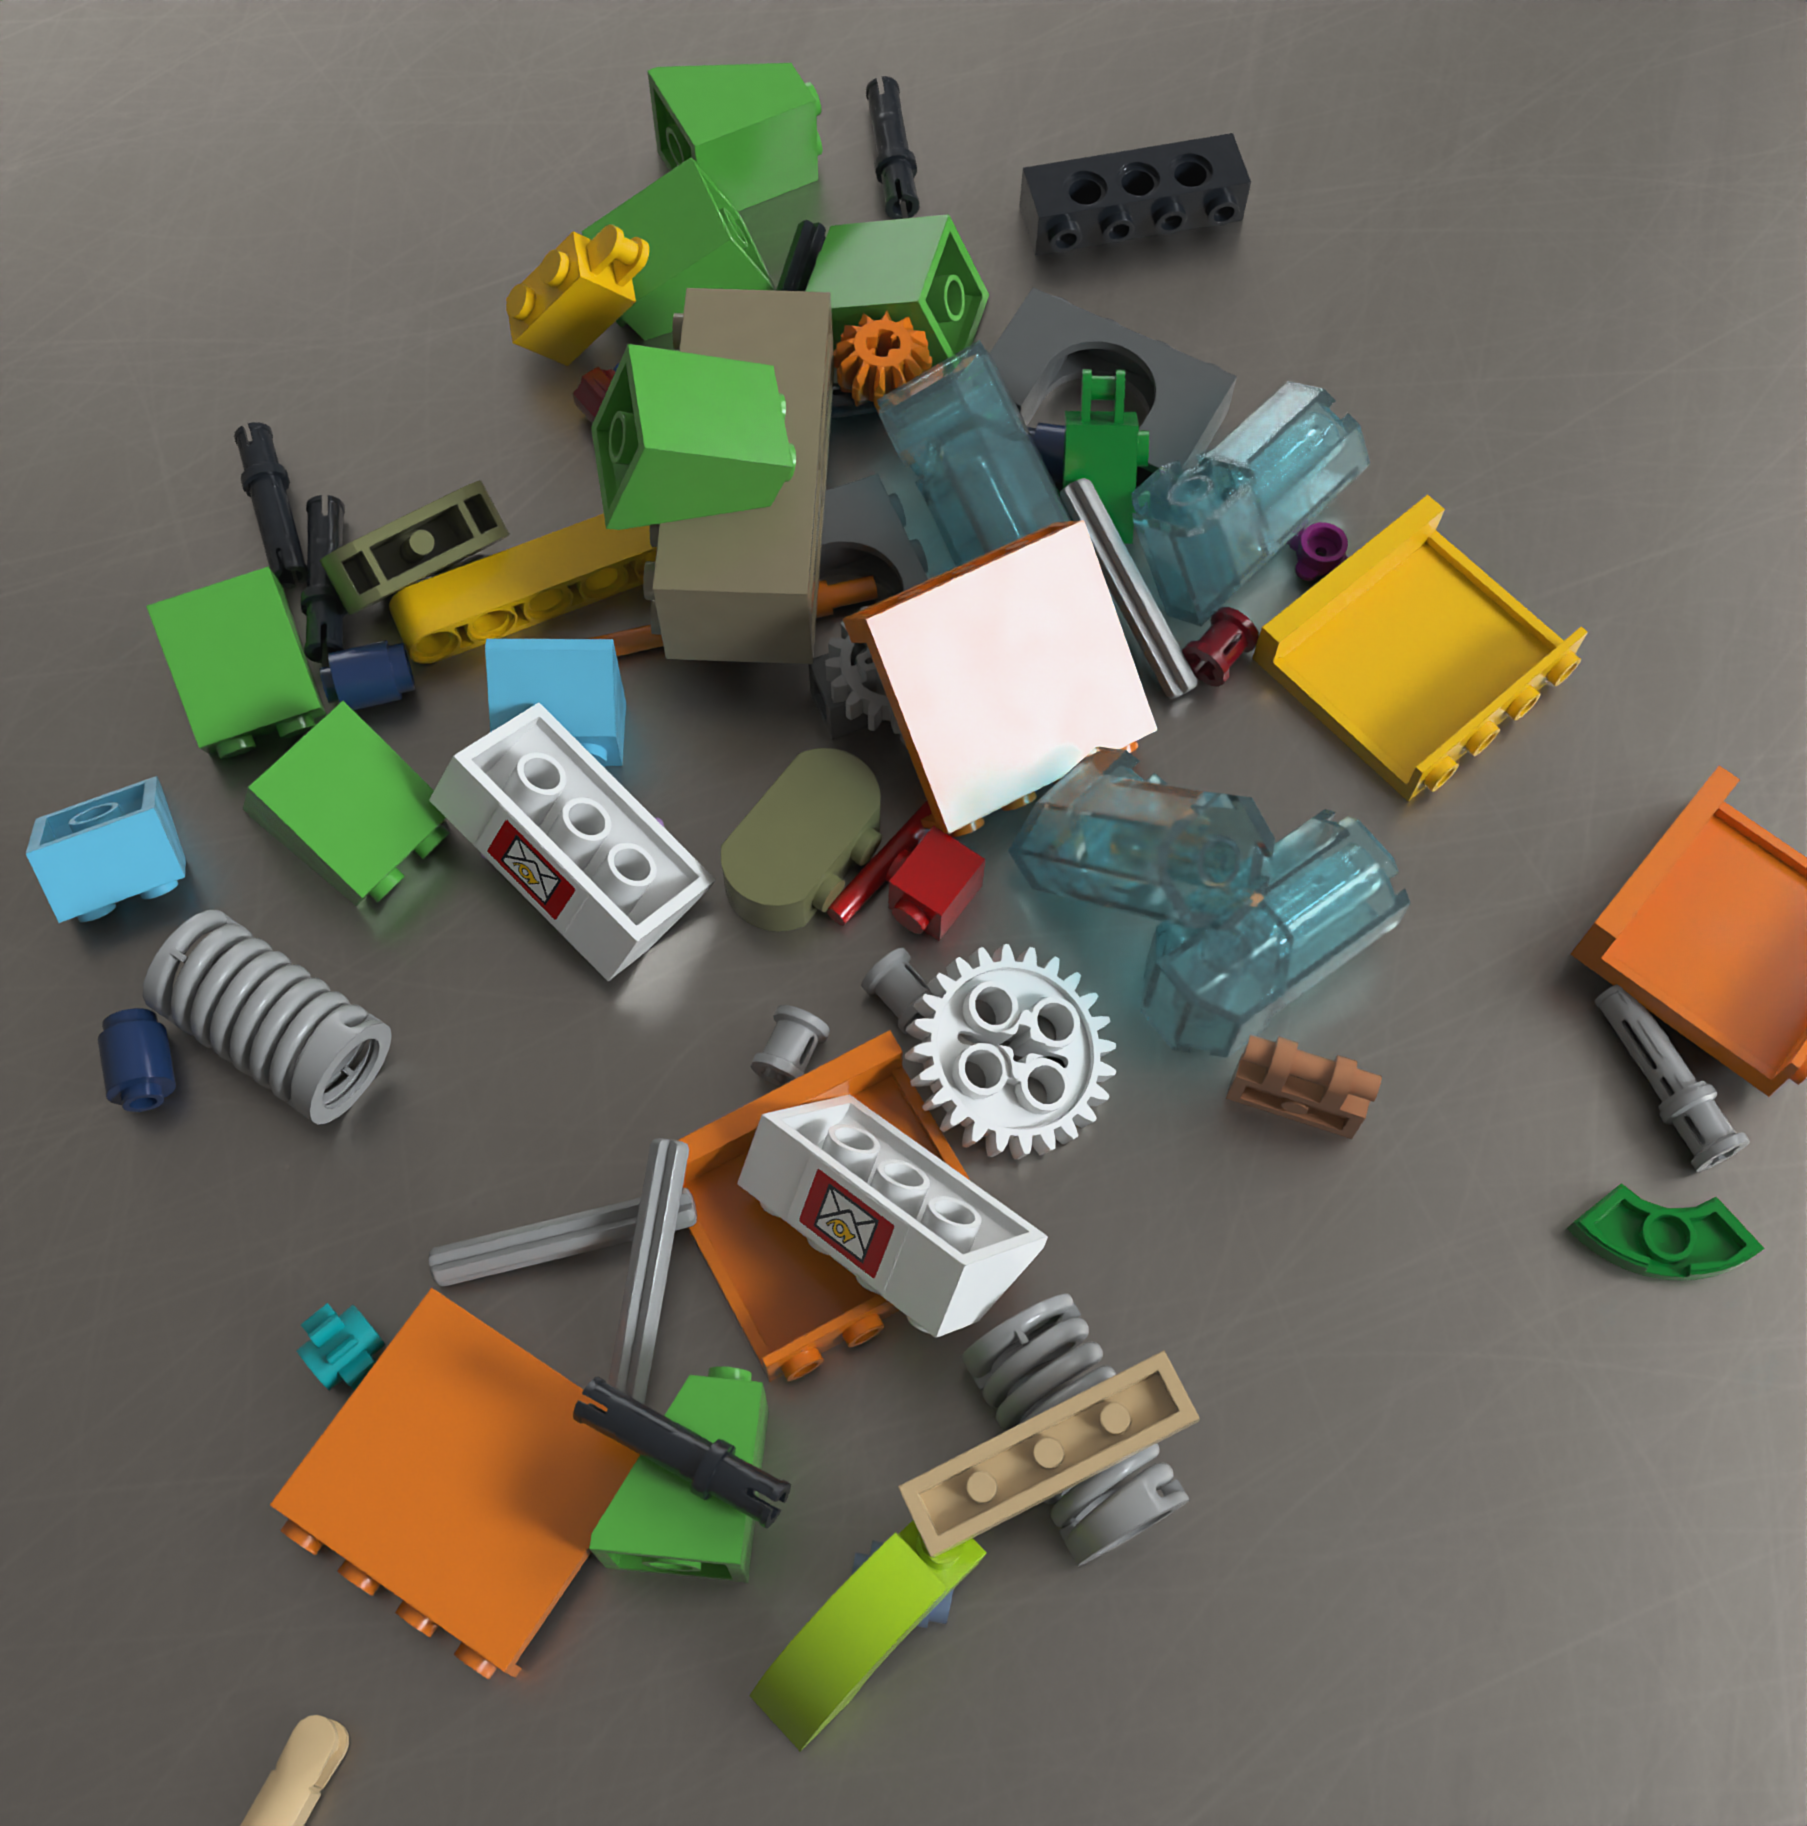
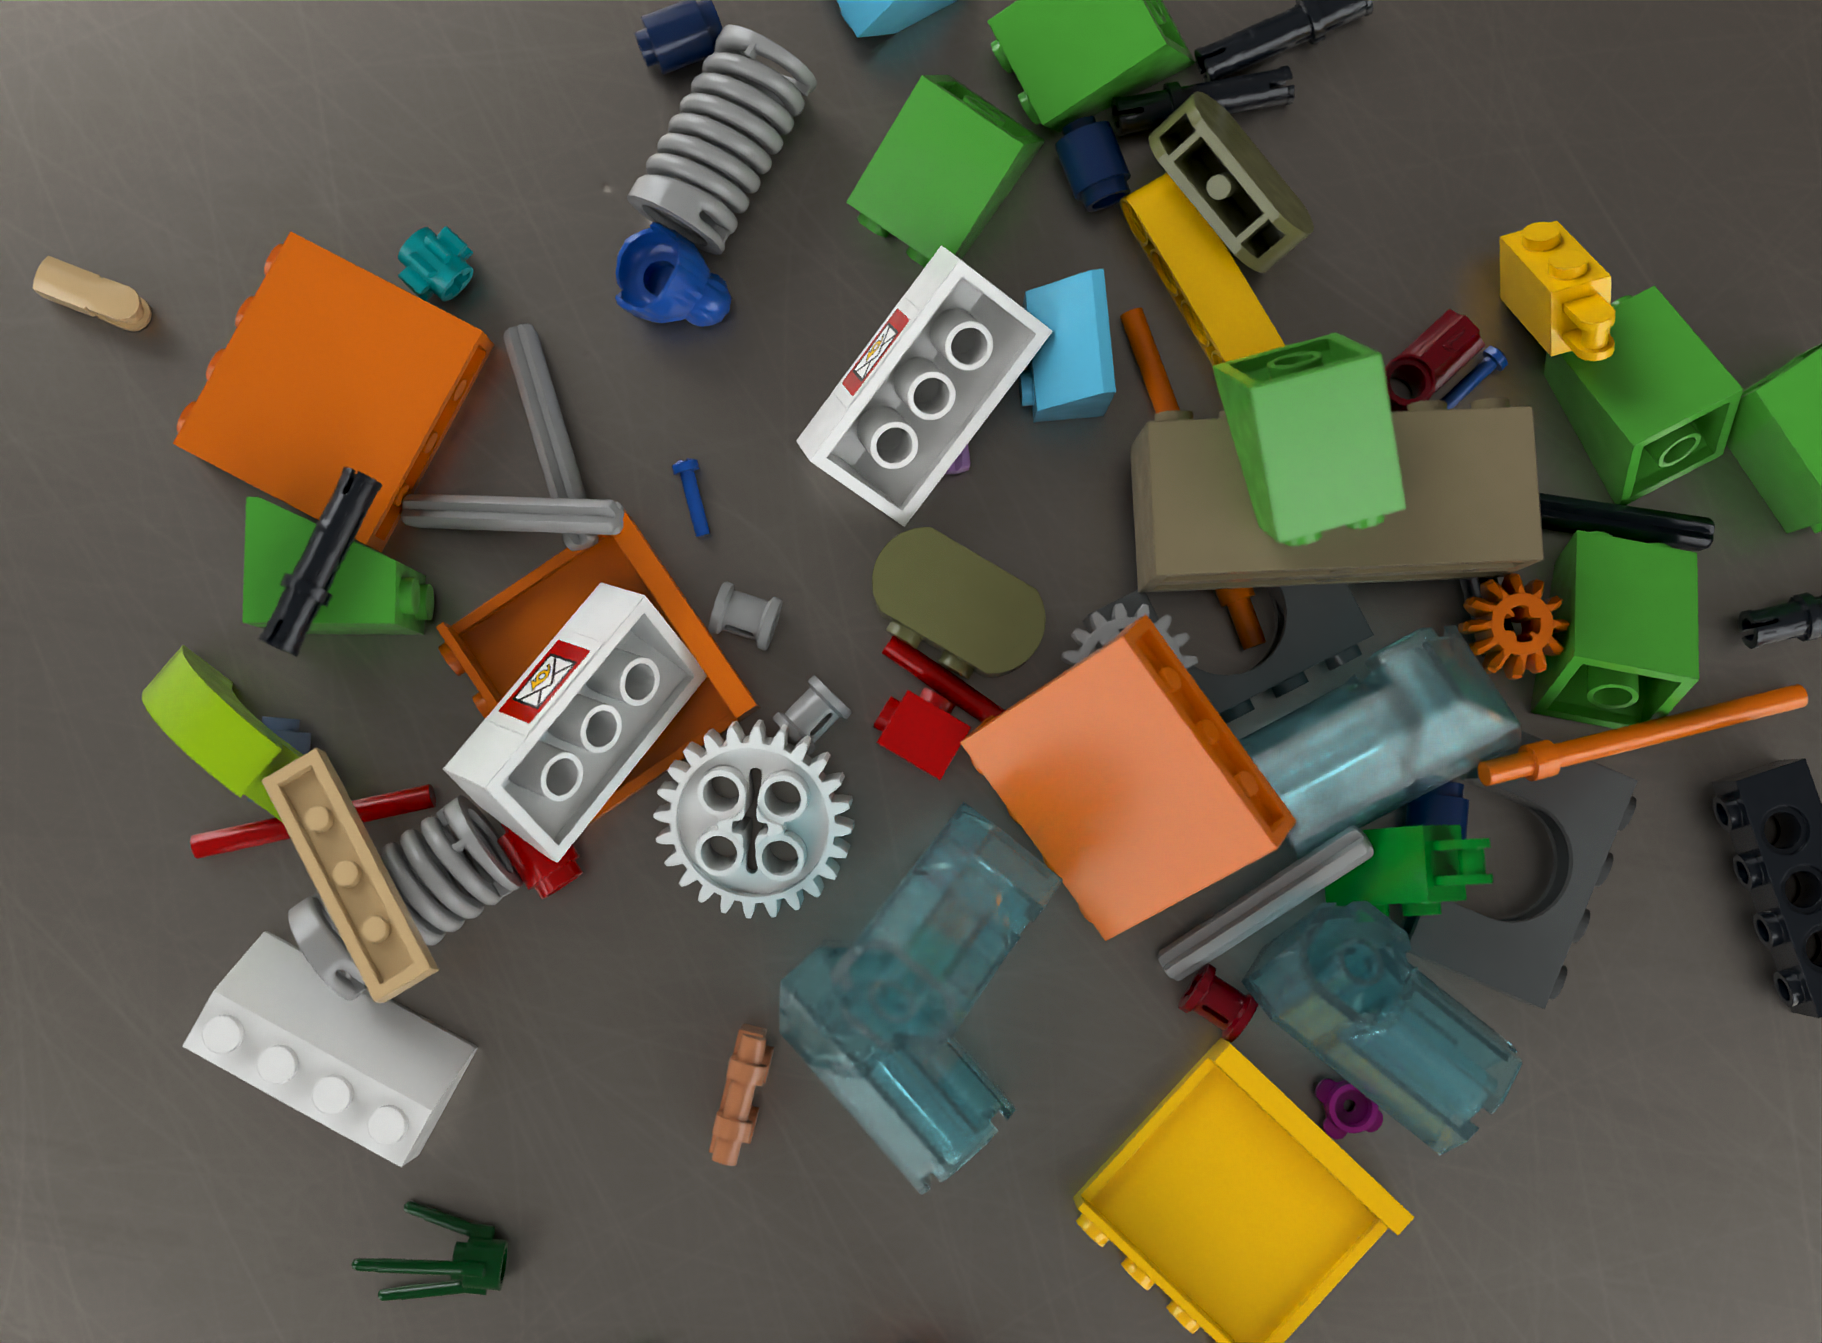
camera: 85 degrees right, 20 degrees up
none -> white slope [182,931,478,1167]
none -> red bar [190,784,436,859]
none -> dark green plant [352,1201,508,1301]
none -> red brick [497,823,584,900]
none -> blue piece [615,222,732,327]
none -> blue piece [672,458,710,537]
none -> orange bar [1477,684,1808,786]

